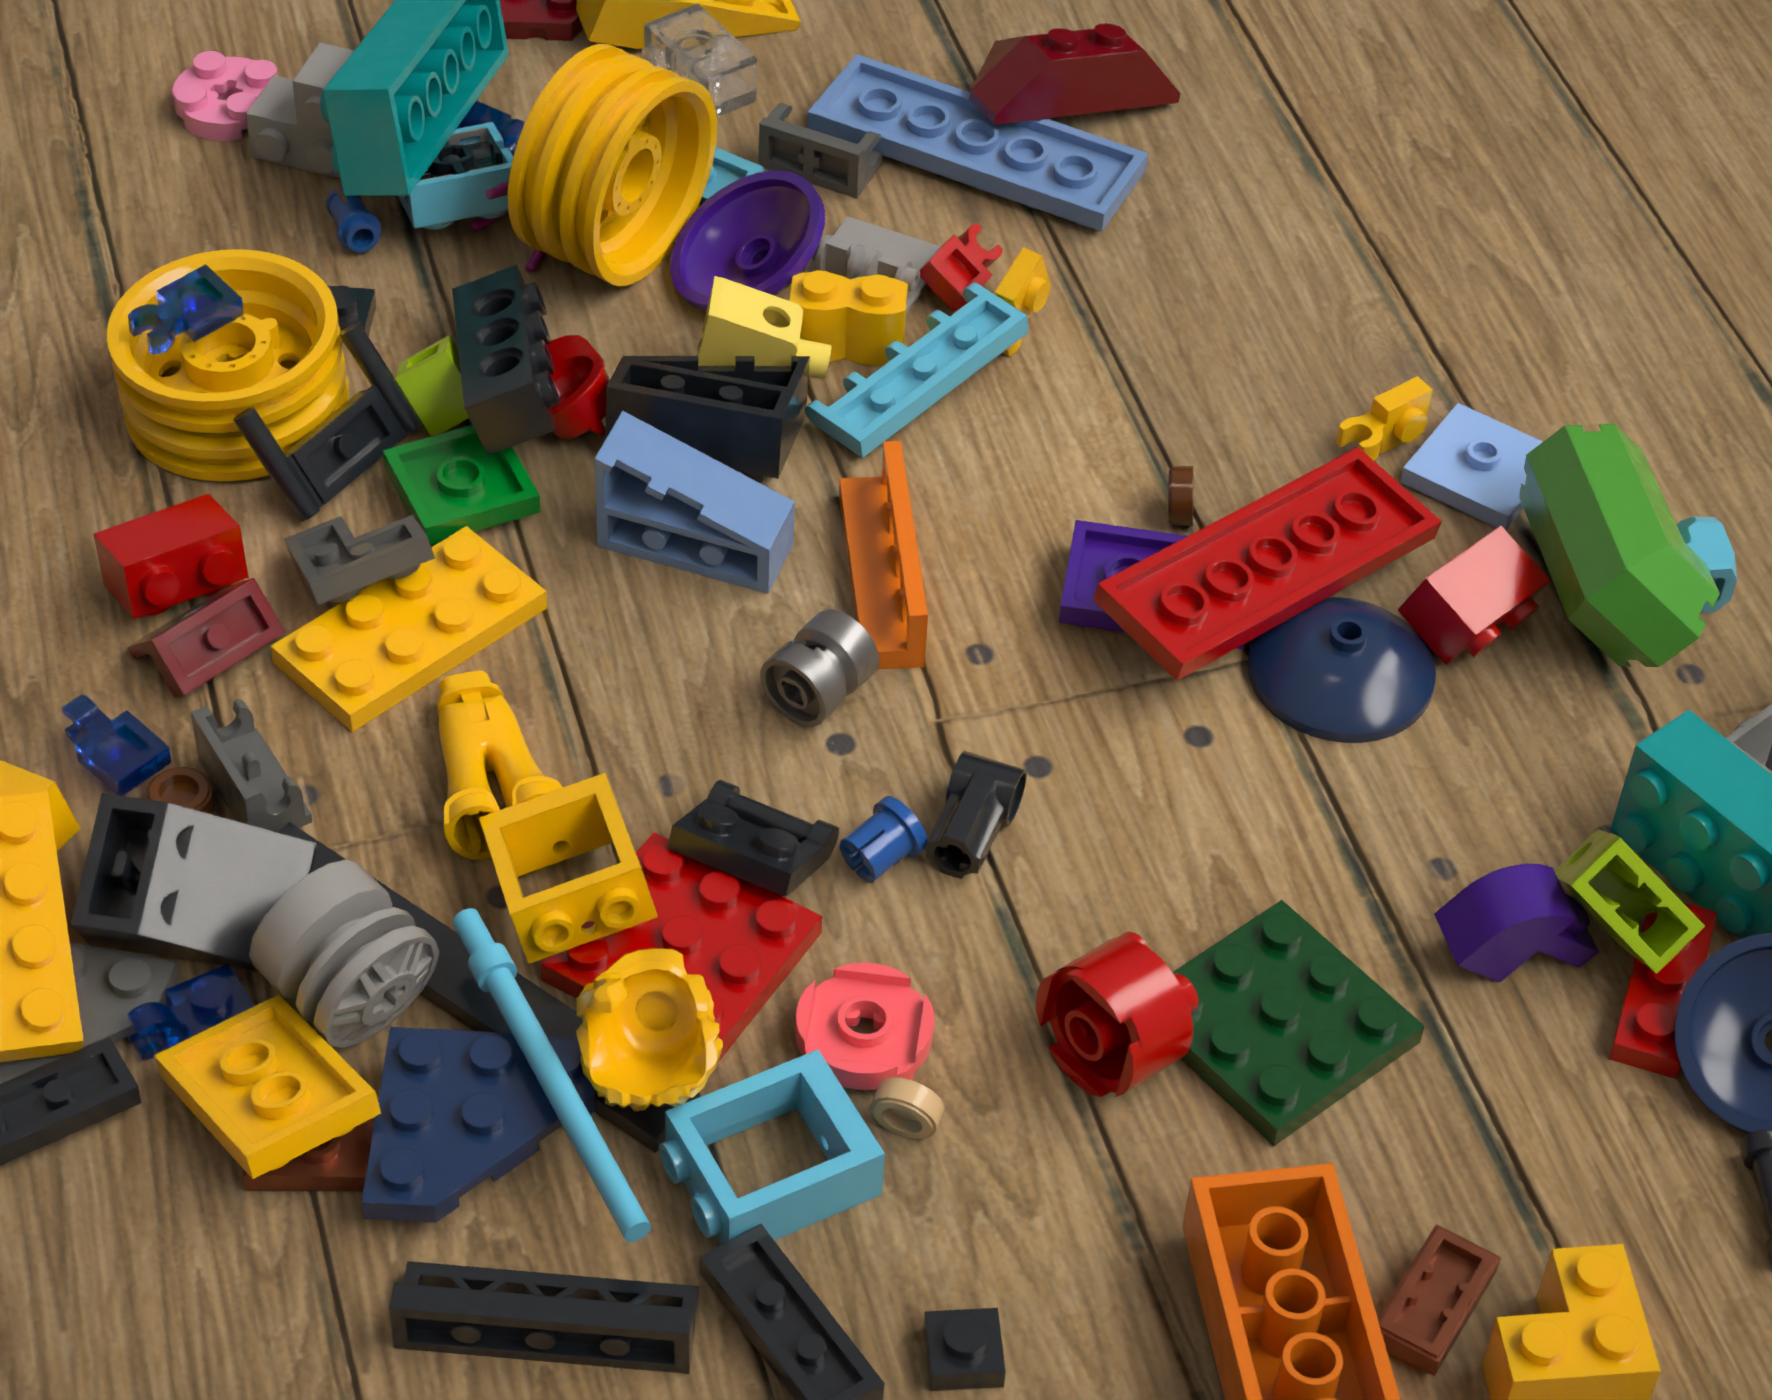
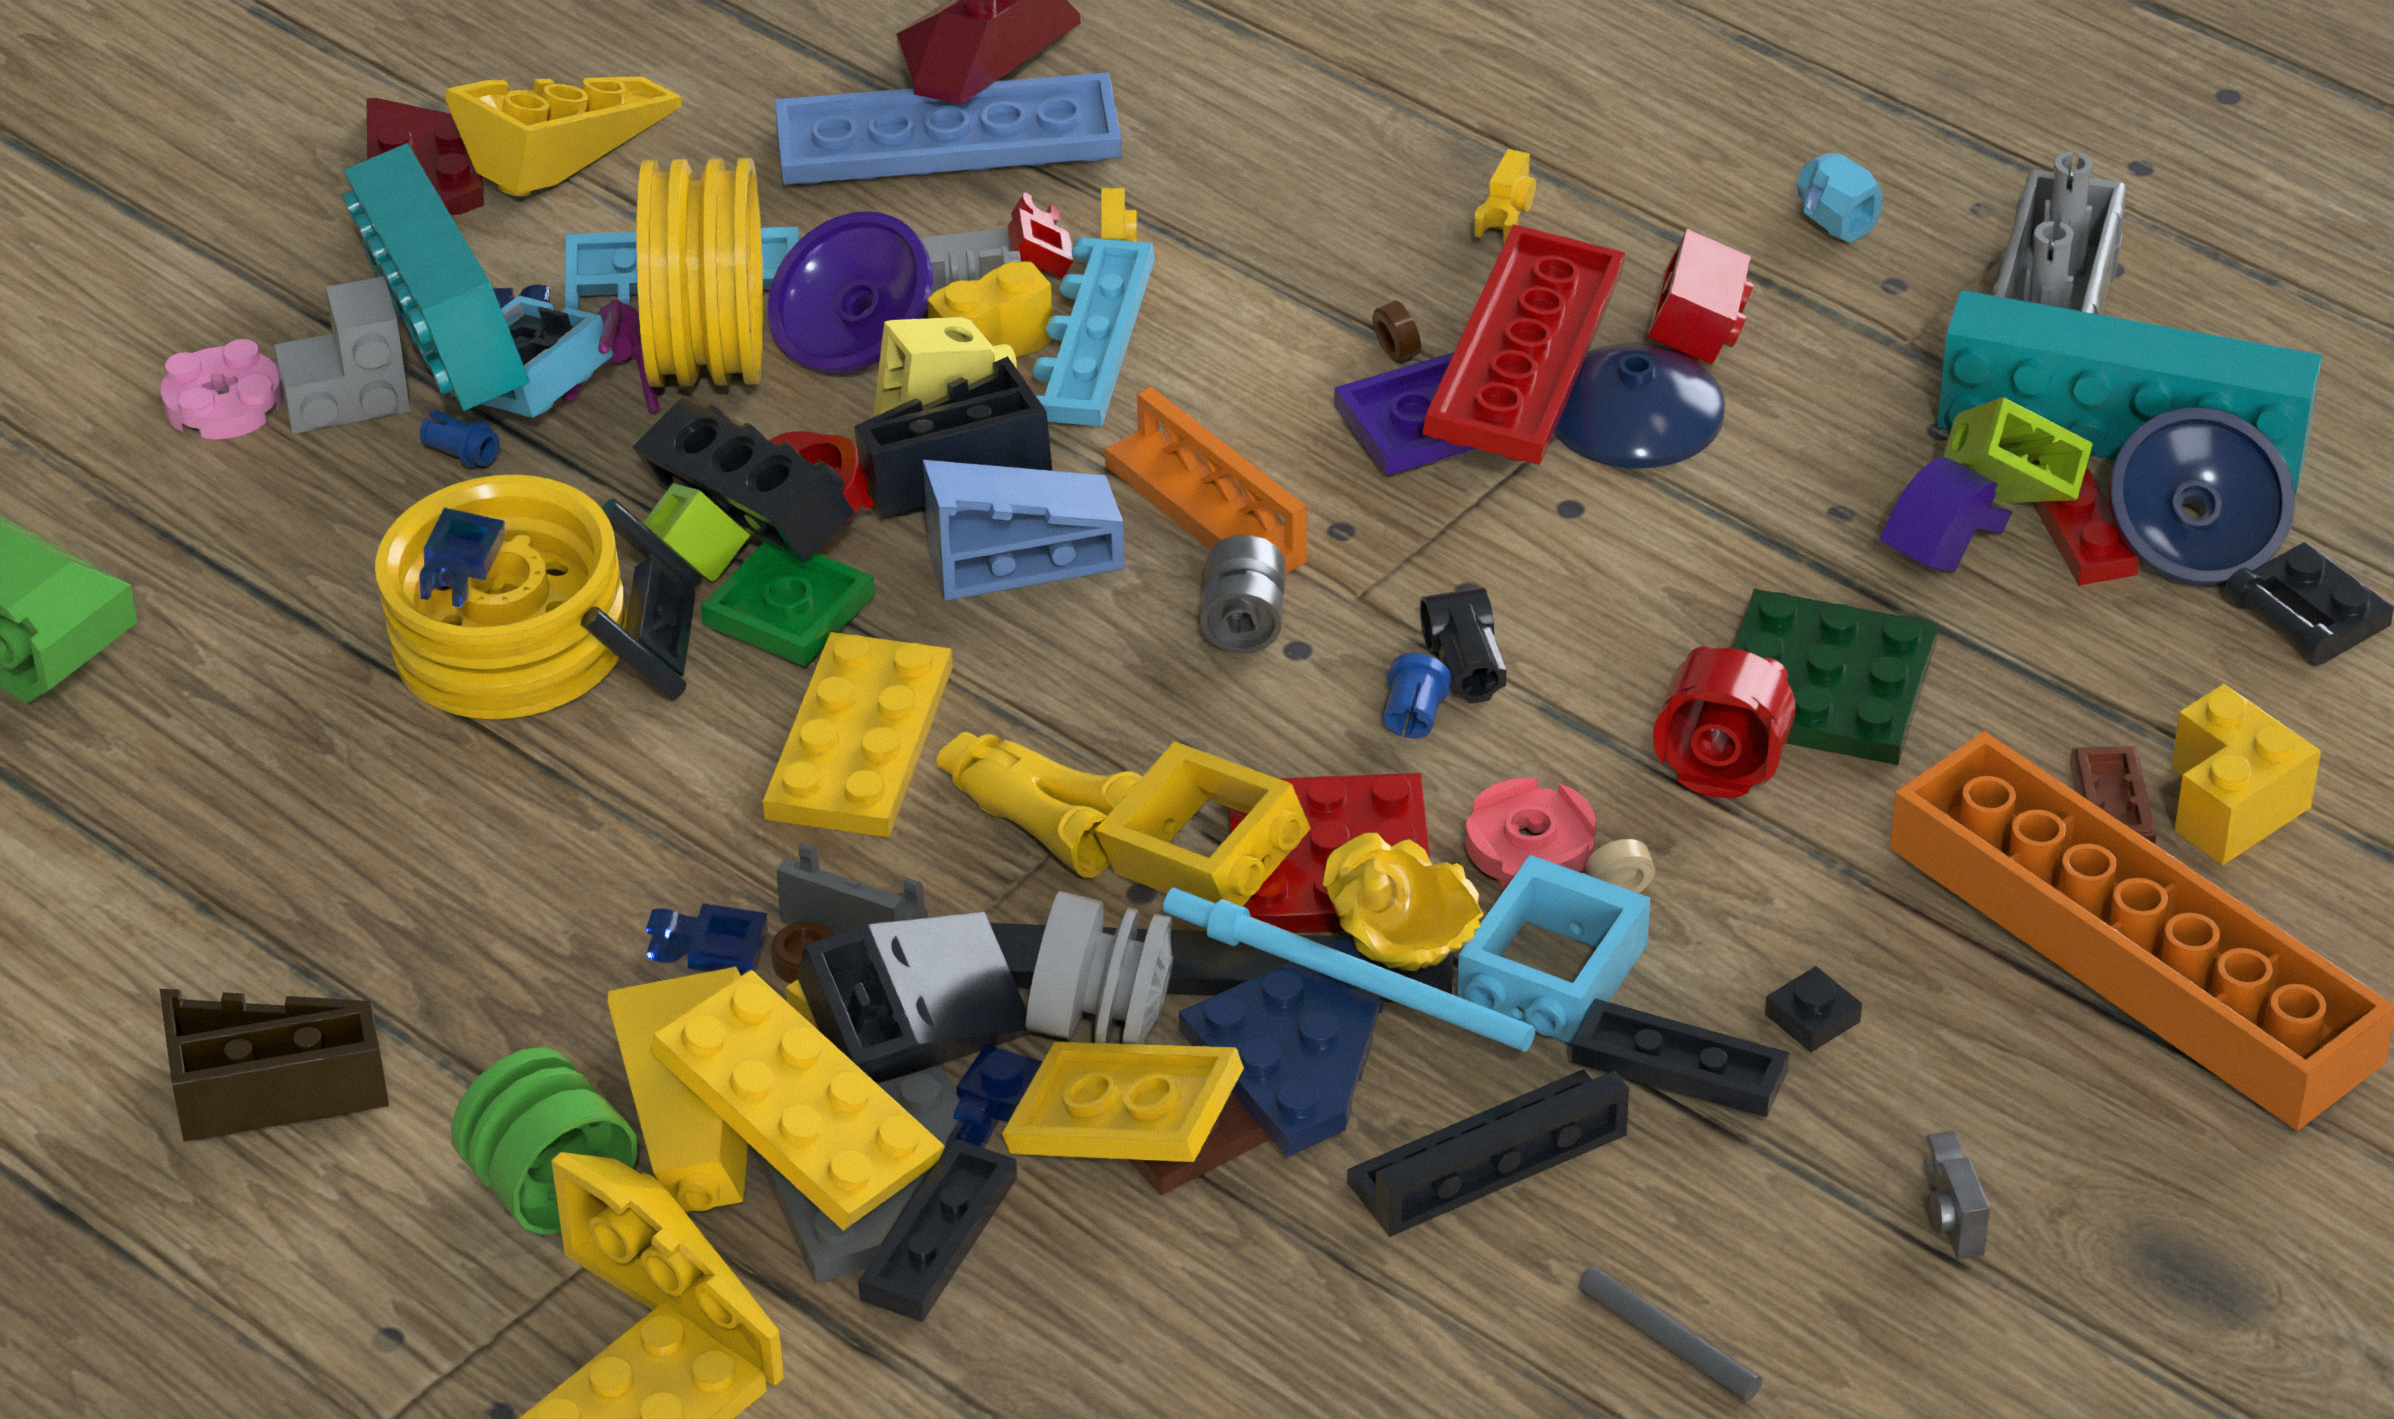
camera: 30 degrees left, 5 degrees down
red brick [93,493,249,619] -> none
dark red panel [127,578,286,698] -> none
dark grey plate [284,515,435,605] -> none
clear brick [641,3,757,117] -> none
black plate [667,779,839,897] -> none
dark grey hinge [758,103,882,199] -> none
light blue plate [1400,403,1543,530] -> none
bright green brick [1519,424,1720,667] -> none

